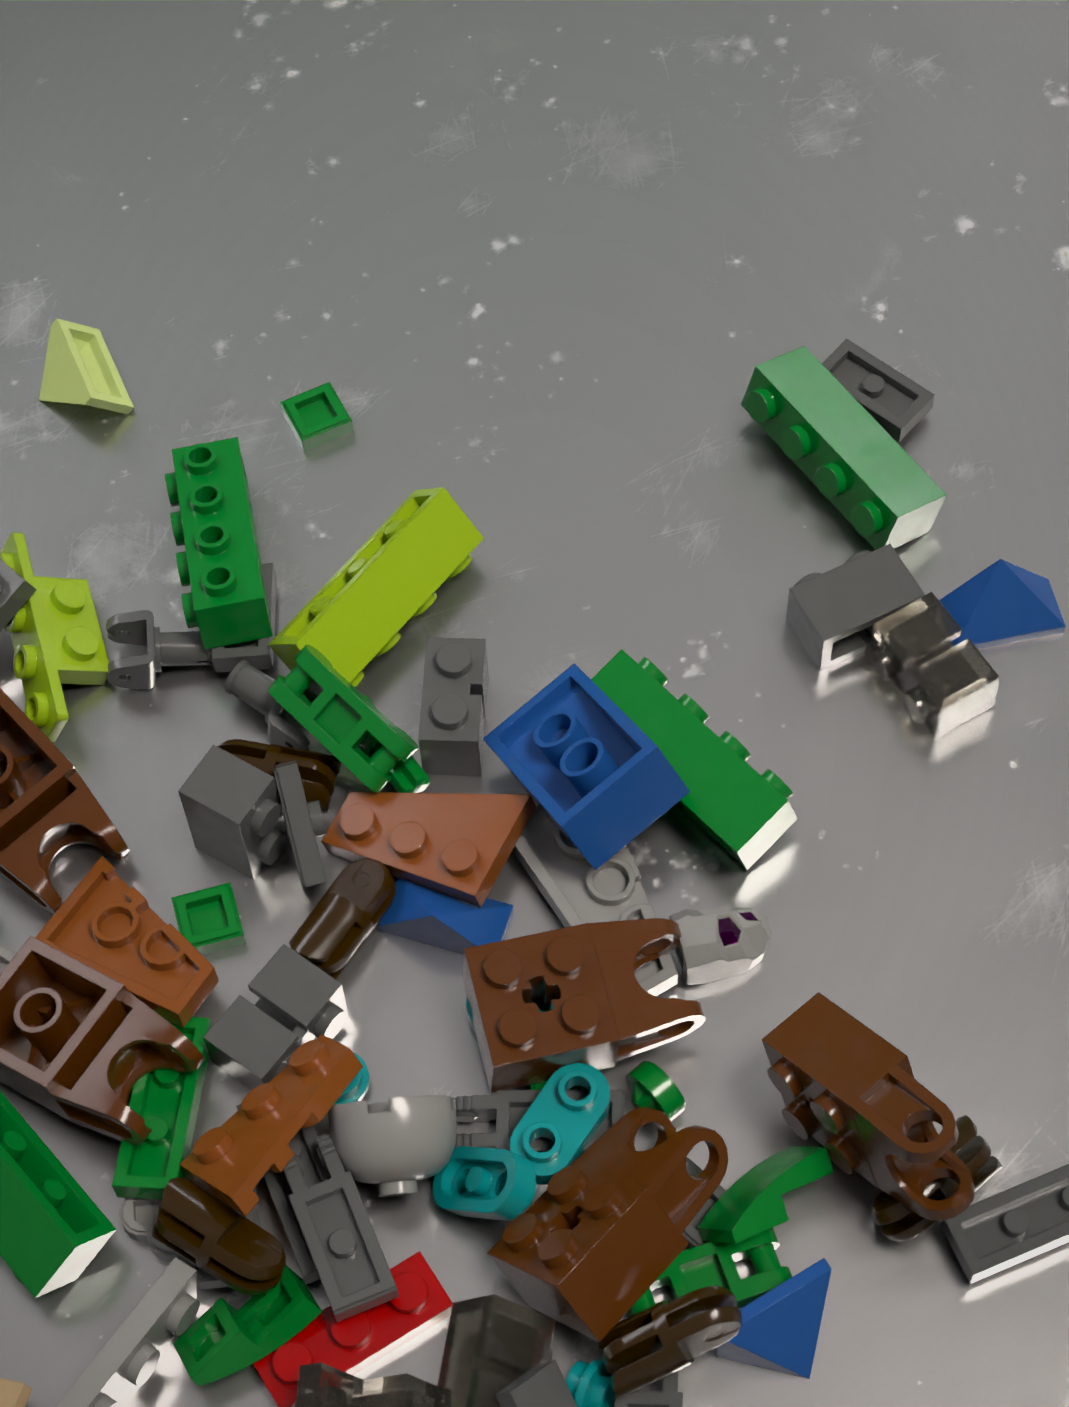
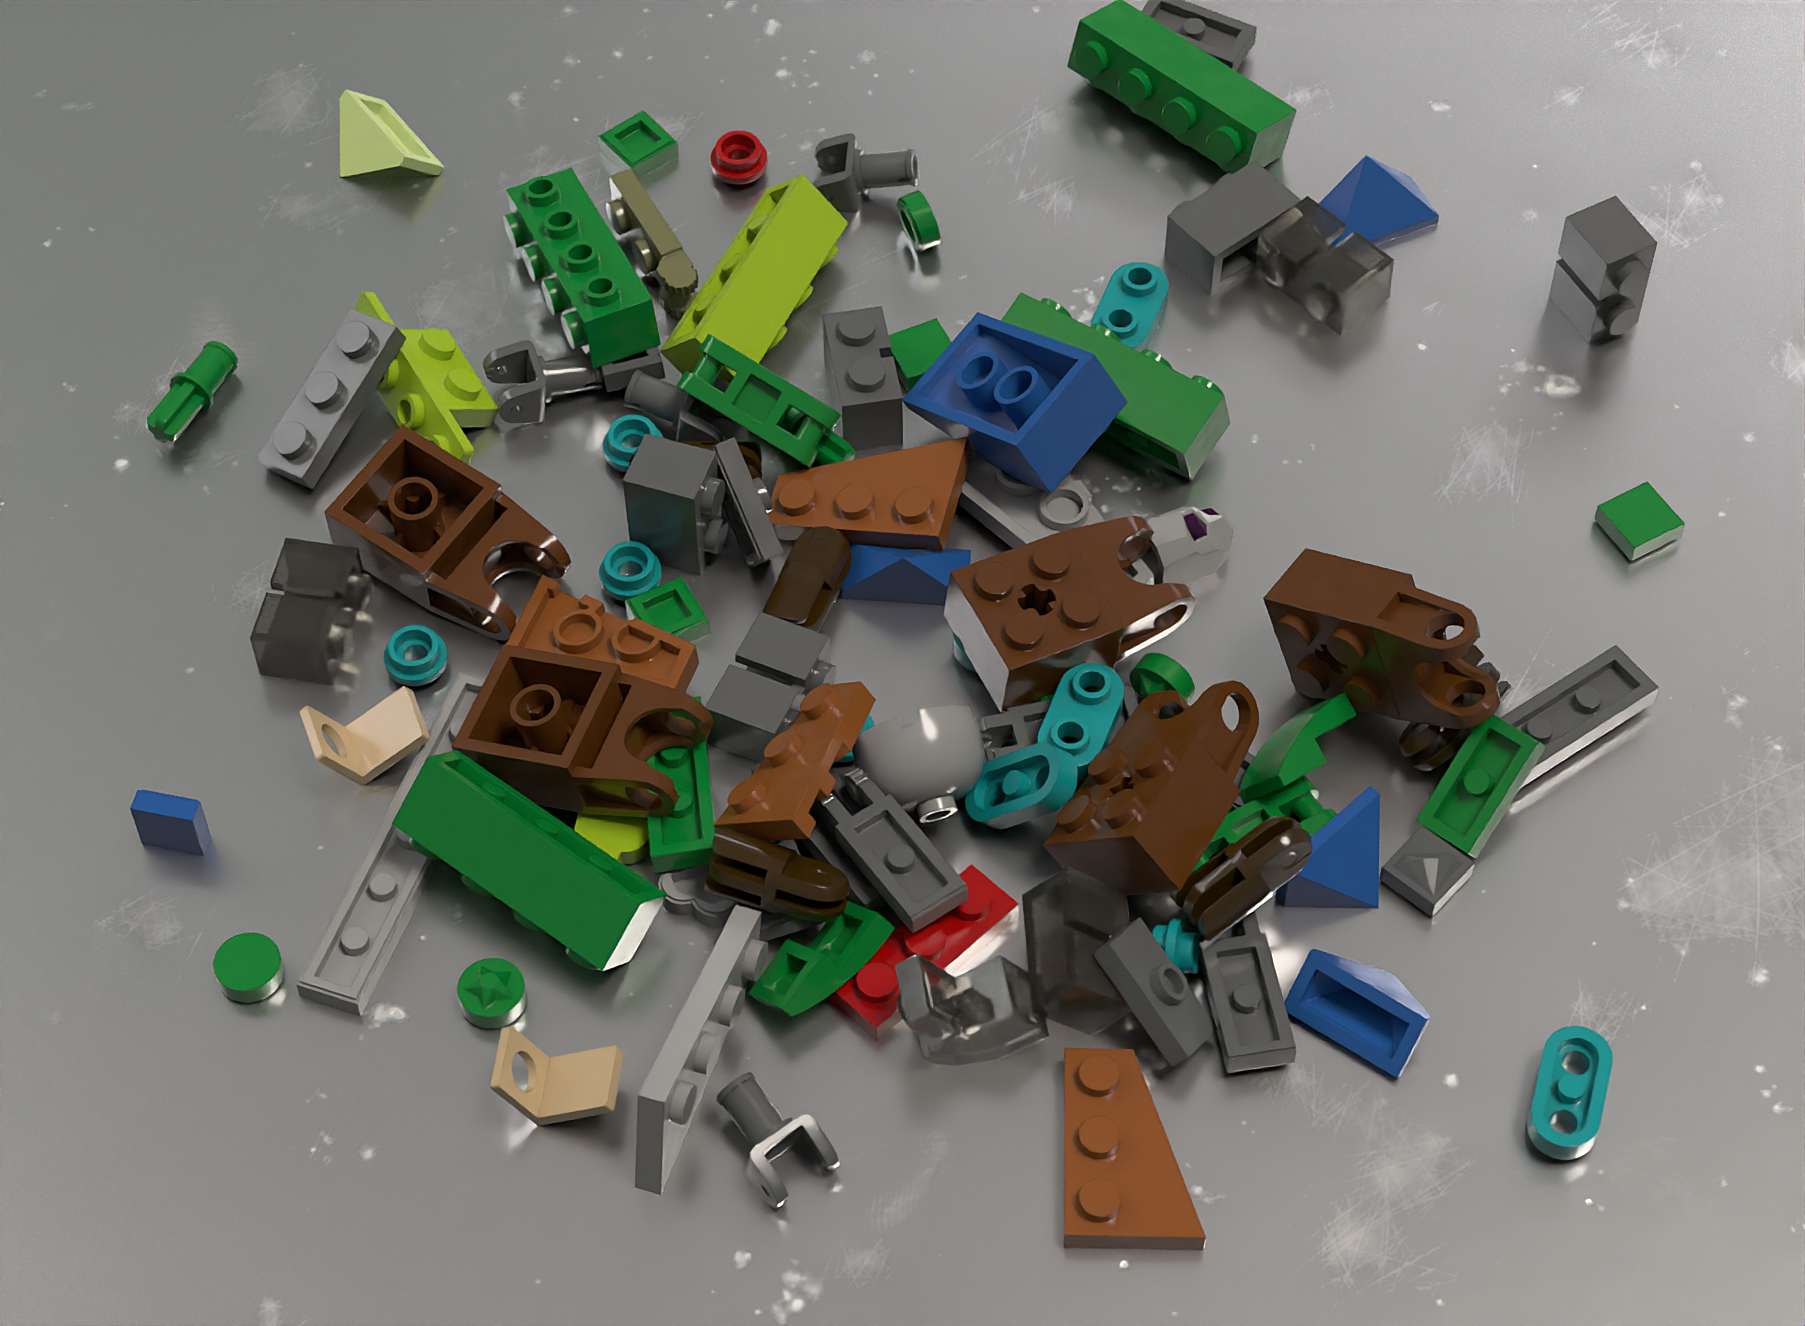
camera: 15 degrees left, 5 degrees down
none -> lime tile [574,812,650,864]
none -> teal plate [599,541,662,601]
none -> teal plate [603,415,663,472]
none -> olive hinge [606,169,699,321]
none -> red plate [710,130,768,184]
none -> dark grey piece [813,133,919,213]
none -> green tile [889,318,951,392]
none -> green tile [897,190,941,252]
none -> teal plate [1090,262,1169,353]
none -> dark grey tile [1380,826,1475,917]
none -> green plate [1416,714,1546,858]

